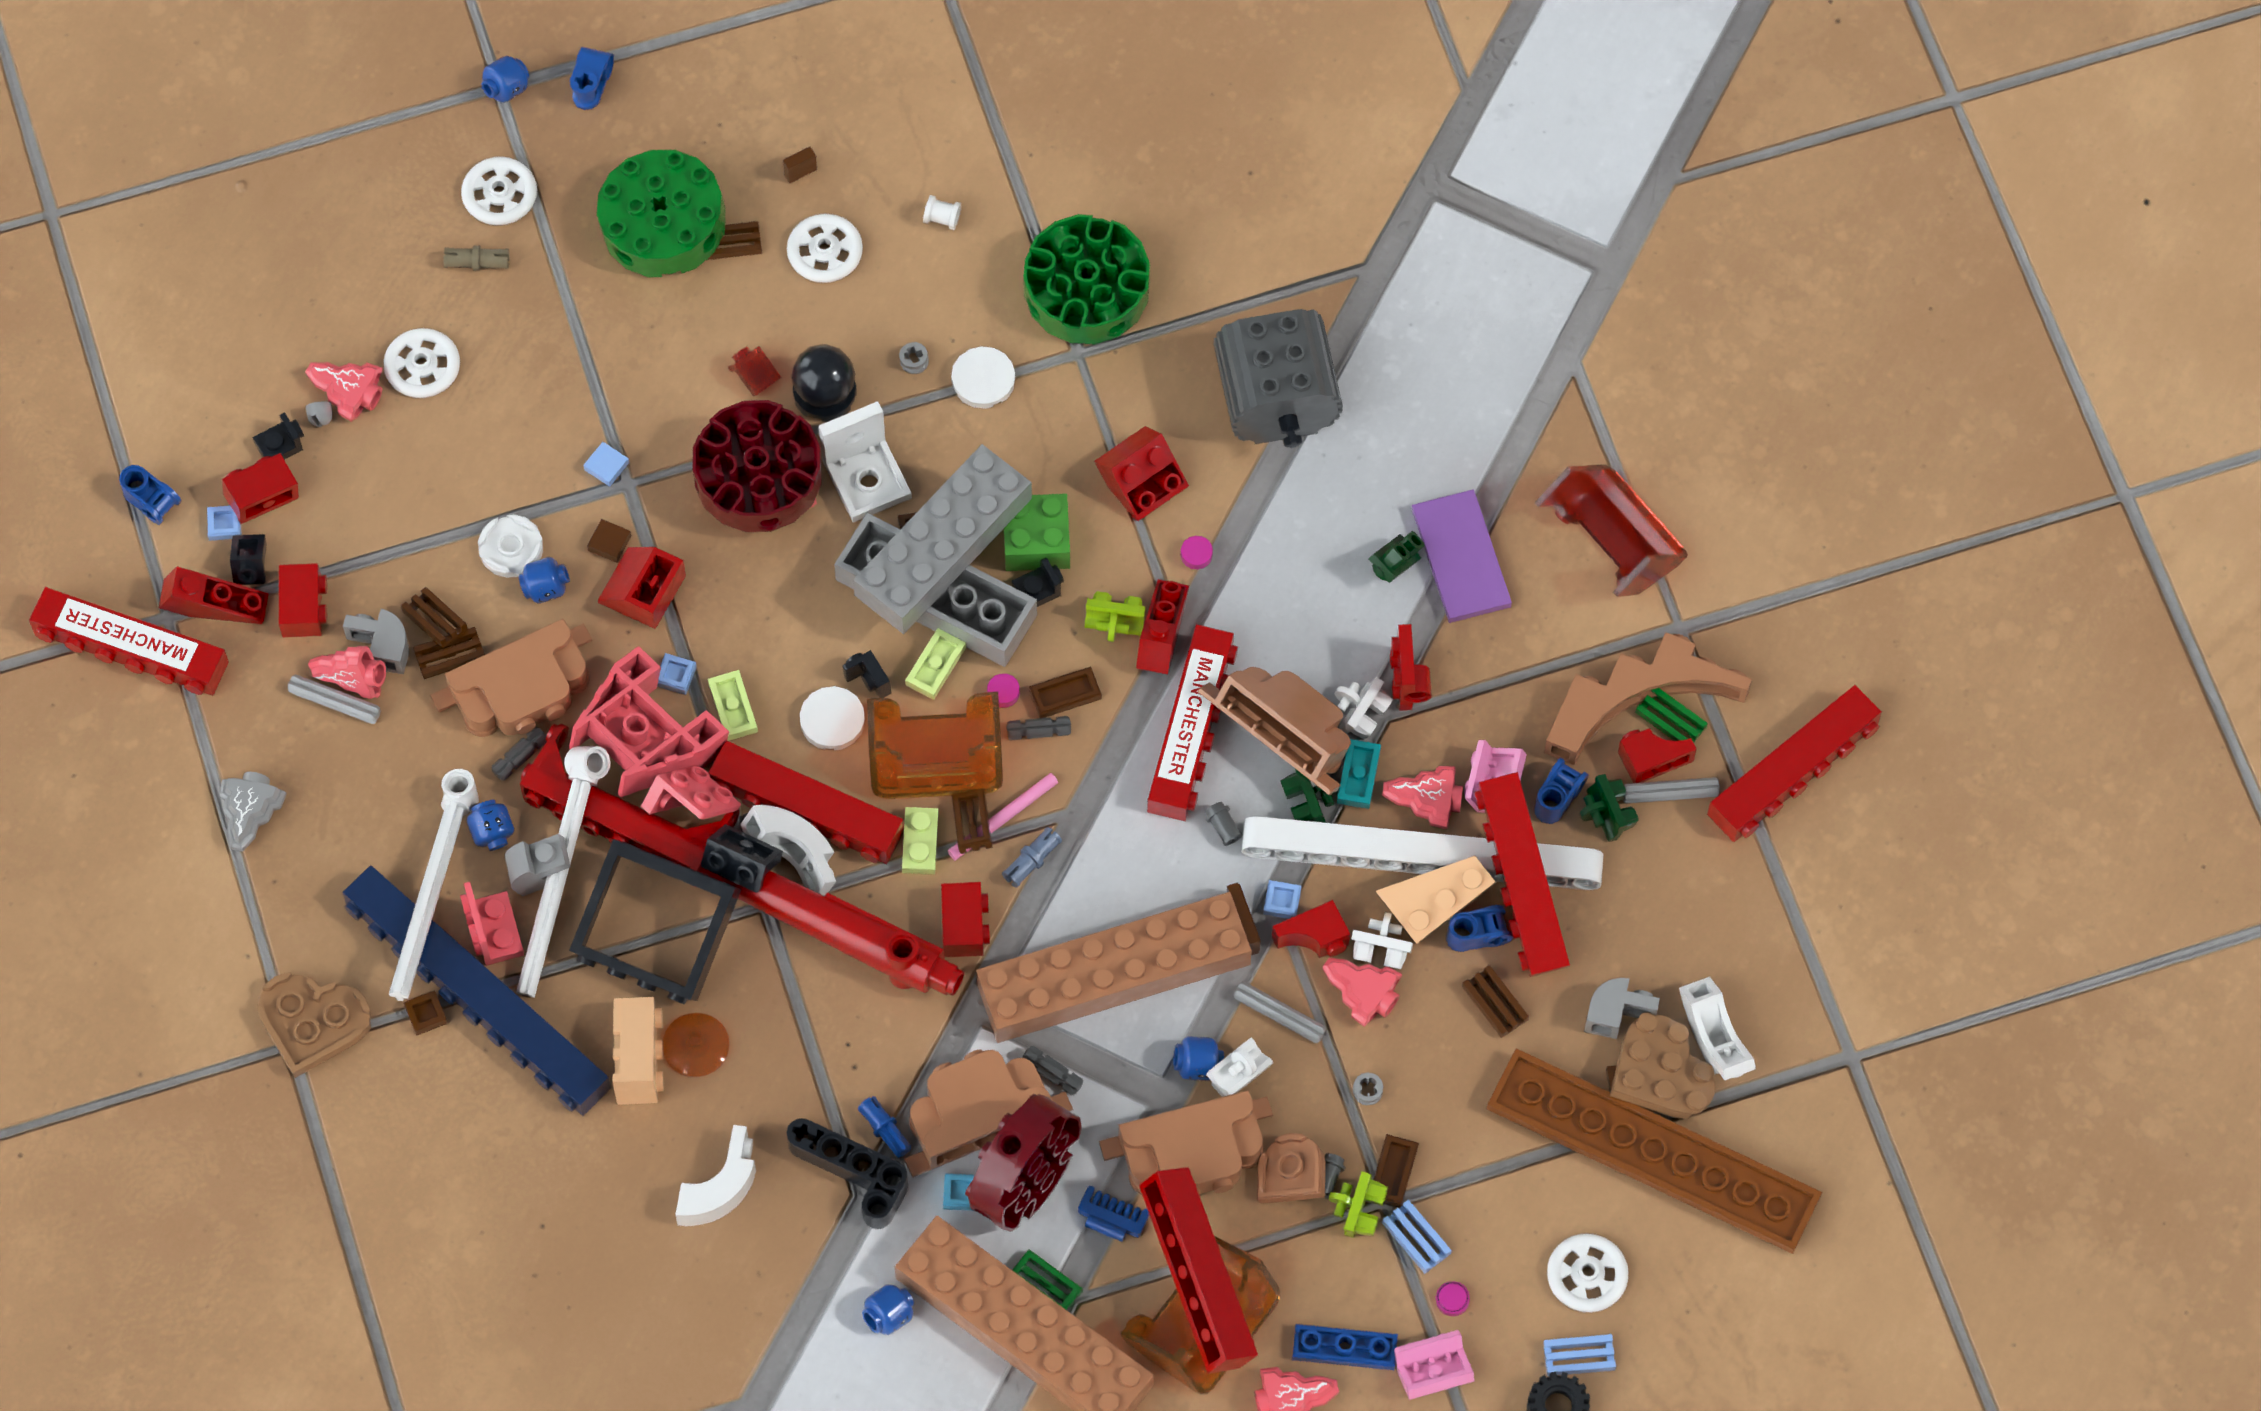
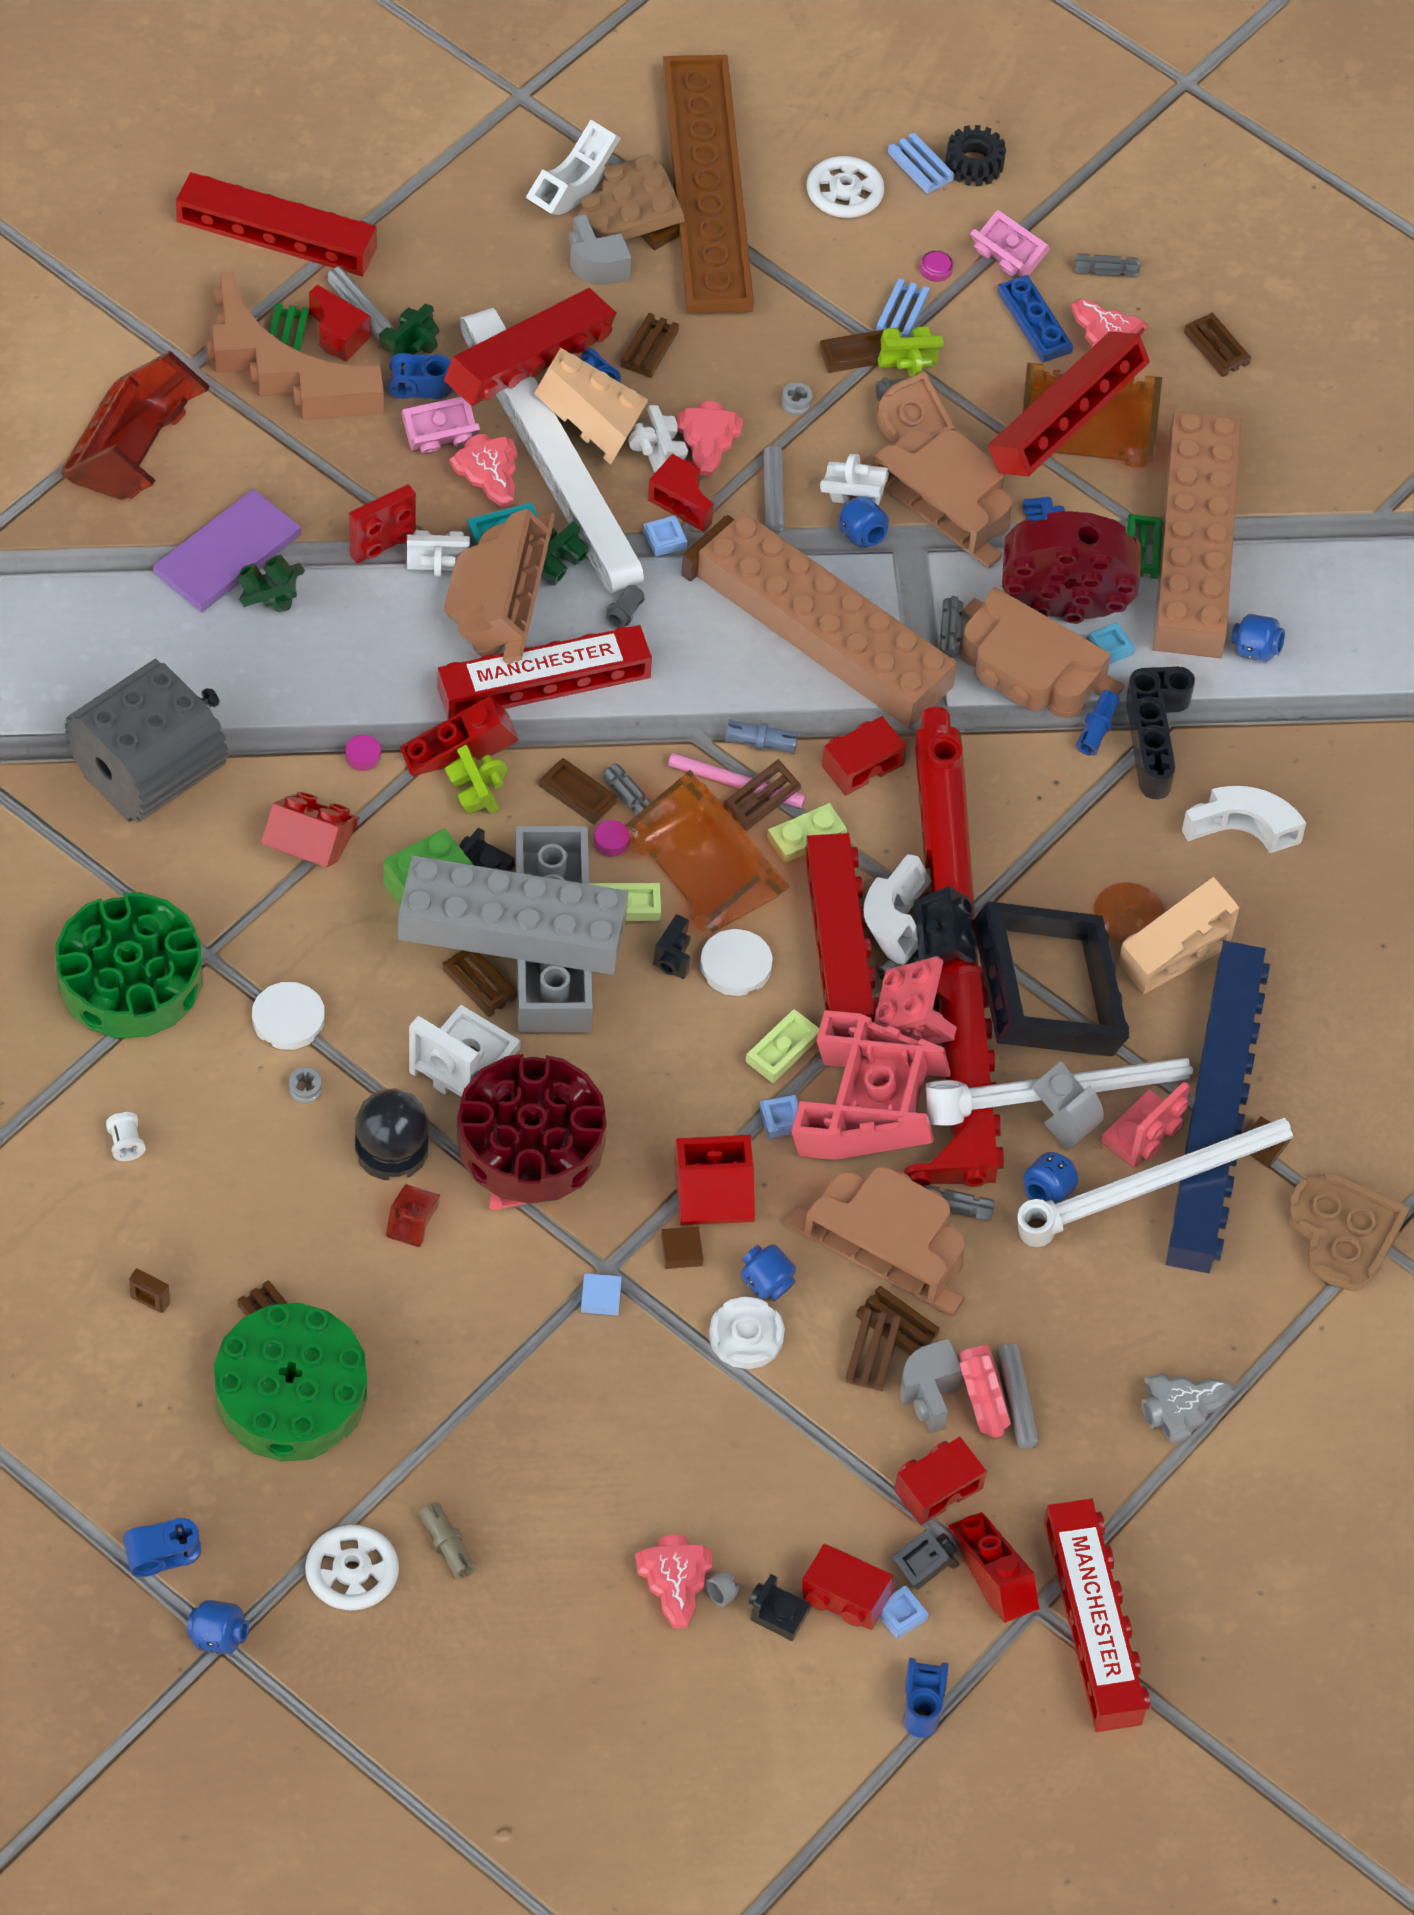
camera: 125 degrees left, 10 degrees down
white plate [383,328,460,398] -> none
white plate [787,214,863,283] -> none

